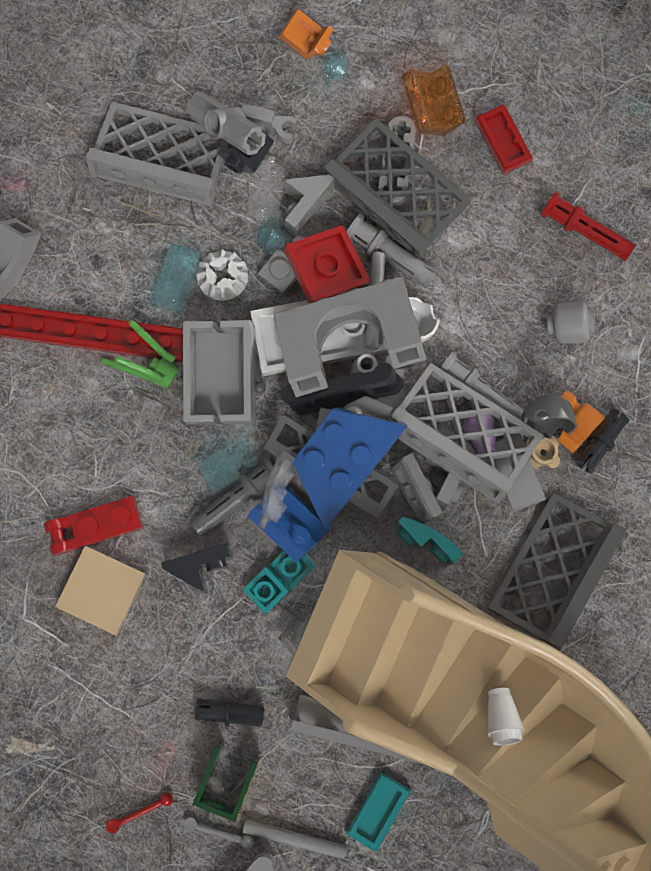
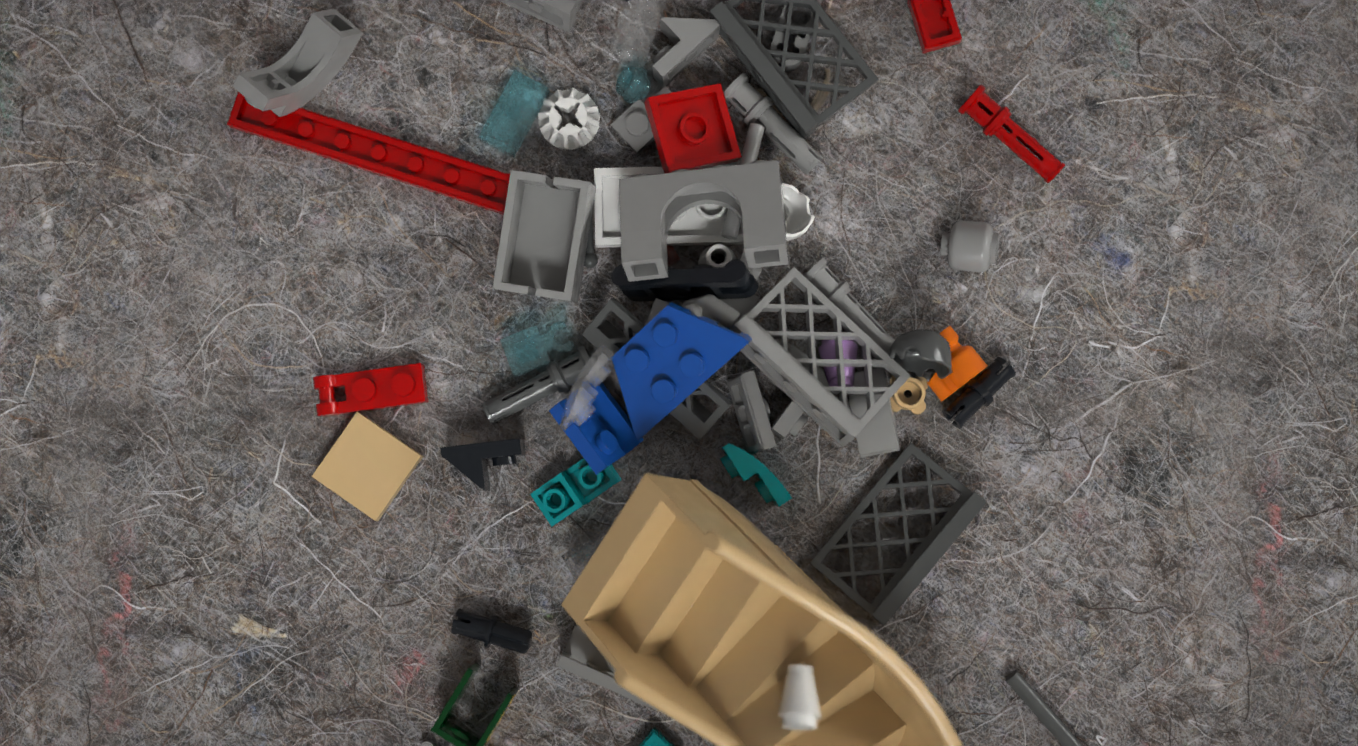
camera: 10 degrees right, 5 degrees up
bright green plant [101,320,180,390] -> none
red hinge [106,793,173,834] -> none

